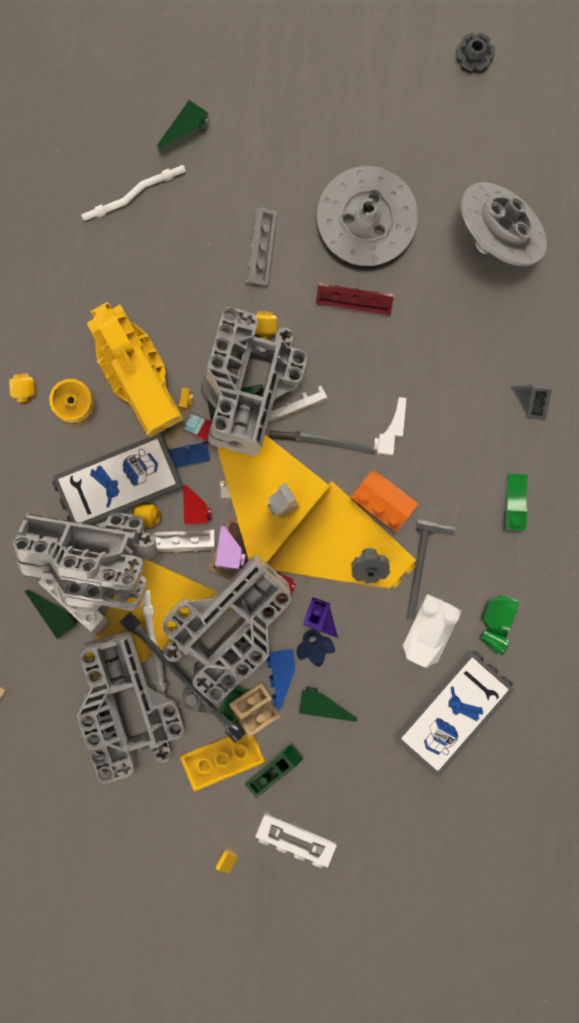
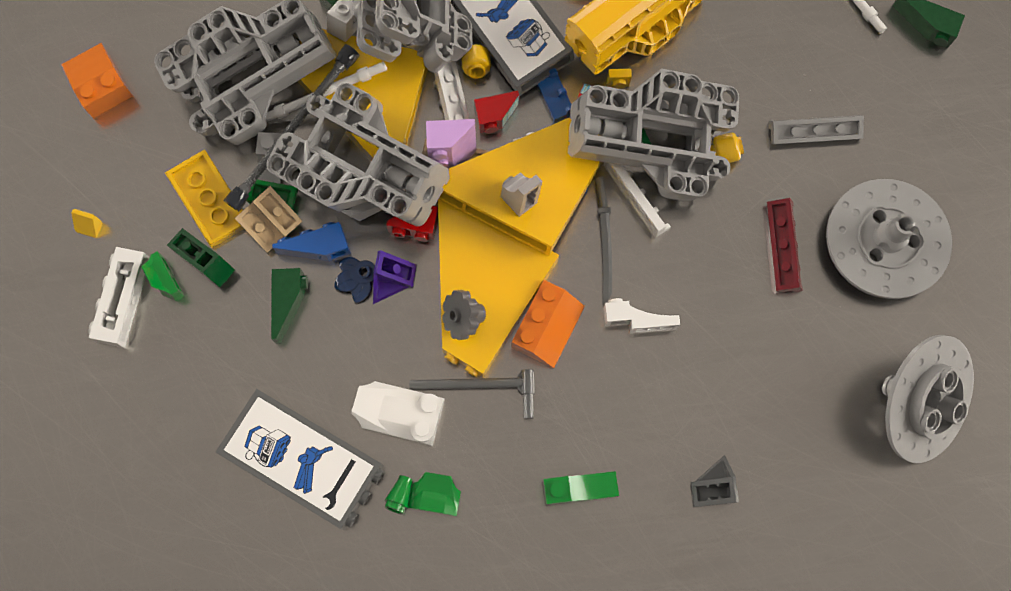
camera: 75 degrees right, 10 degrees down
none -> orange slope [61,43,133,119]
none -> green slope [141,251,185,301]

